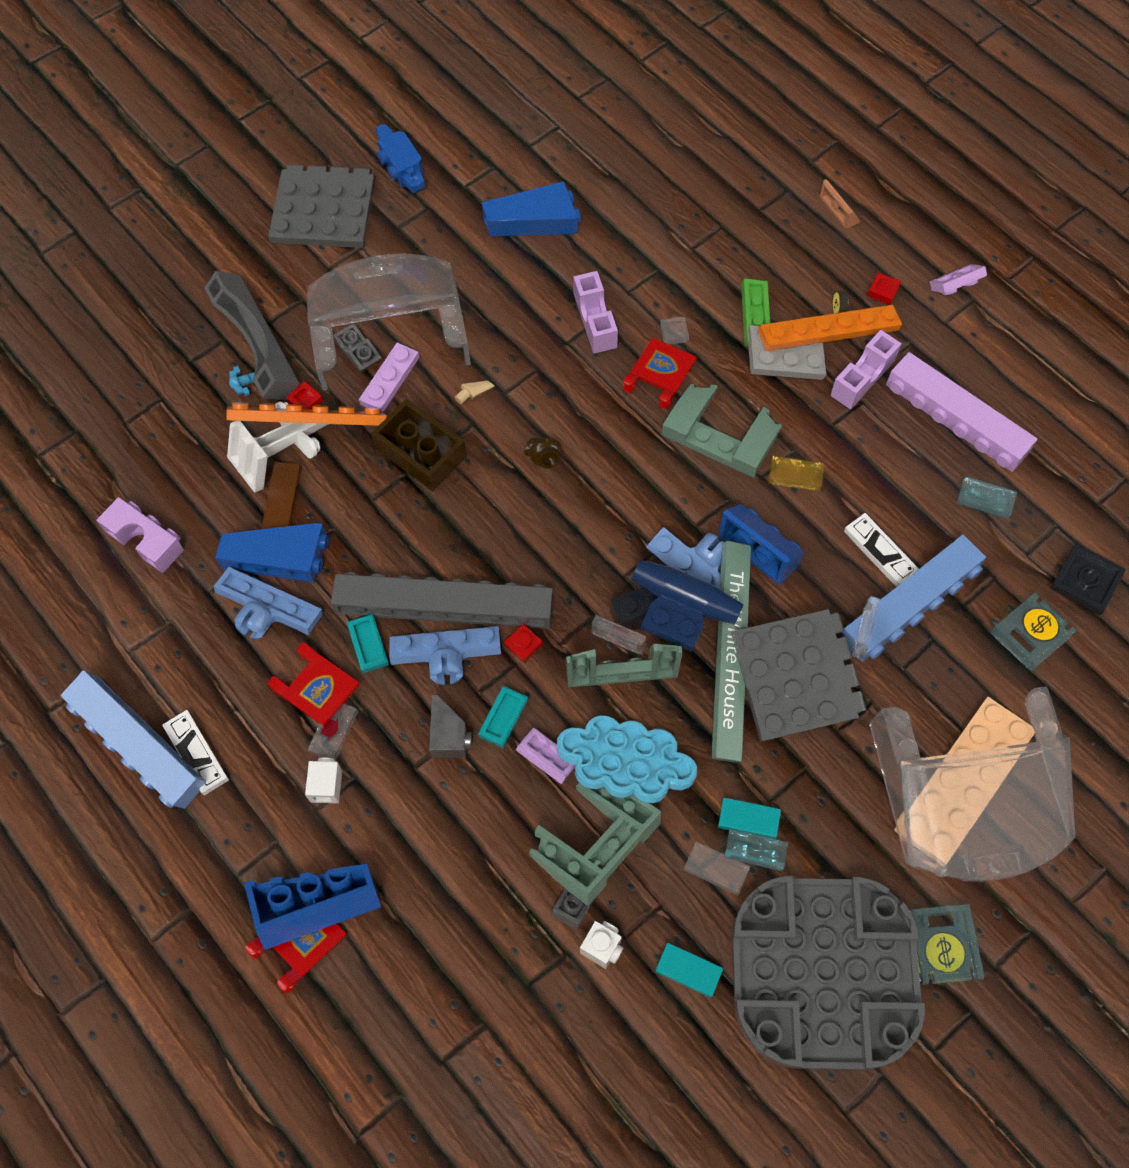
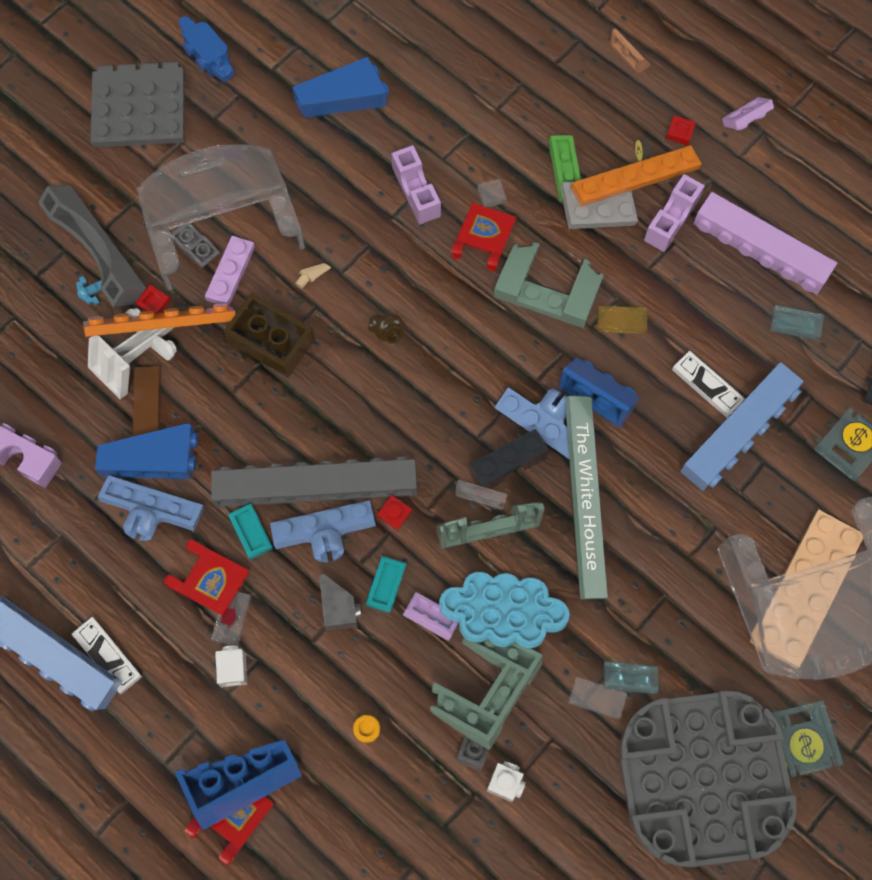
camera: 10 degrees left, 5 degrees up
dark blue plate [631,560,744,652] -> none
teal tile [655,943,723,998] -> none
teal tile [718,797,781,840] -> none
dark grey hinge [731,609,867,742] -> none
clear tile [852,597,880,659] -> none
none -> light orange tile [353,715,380,743]

